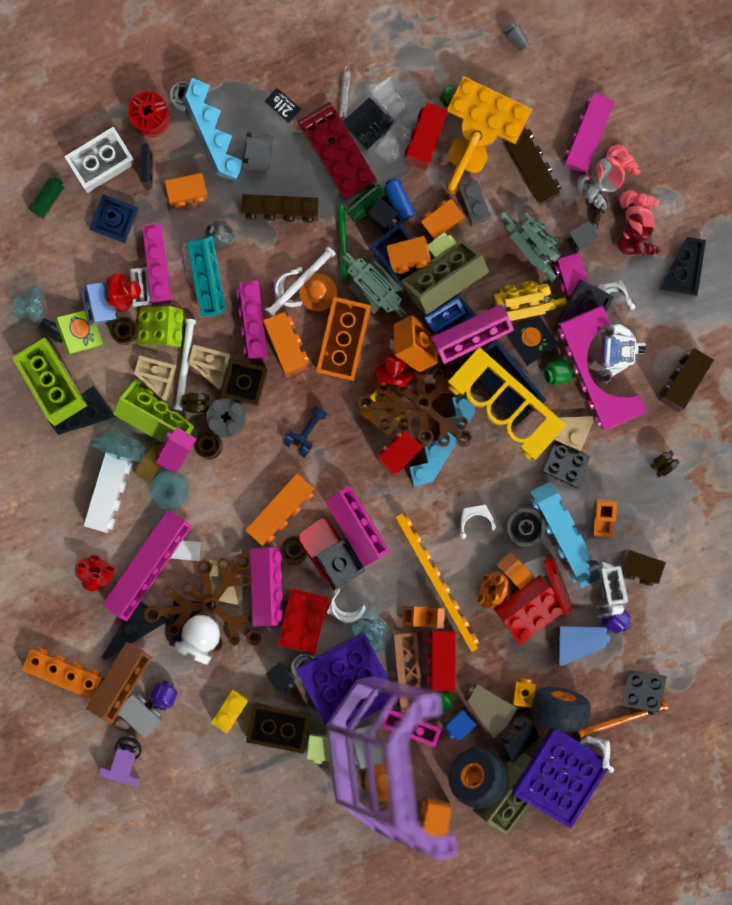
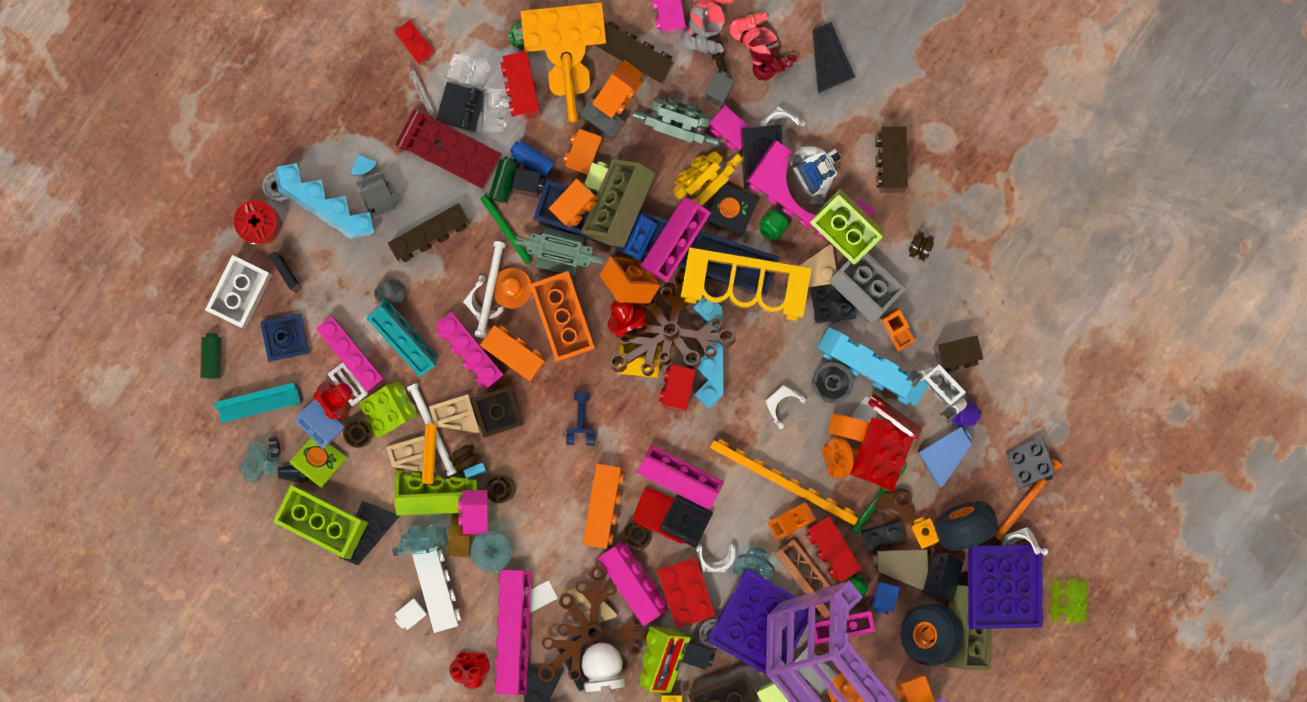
camera: 30 degrees left, 0 degrees up
orange brick [165,173,208,208] -> none
dark grey brick [207,398,247,438] -> none
black sticker [265,88,301,123] -> none
none -> teal fence [214,383,302,423]
none -> black tile [269,437,281,458]
none -> medium azure tile [351,155,378,175]
none -> red plate [394,20,435,65]
none -> white brick [395,598,428,630]
none -> light orange axle [422,424,437,484]
none -> medium azure tile [463,463,487,479]
none -> orange brick [592,60,644,118]
none -> lime wedge [639,626,691,693]
none -> lime slope [810,189,884,265]
none -> light grey brick [829,253,906,323]
none -> green bar [851,466,907,533]
none -> black plate [861,520,906,552]
none -> reddish brown plate [875,488,914,524]
none -> clear neon green plate [1049,580,1088,623]

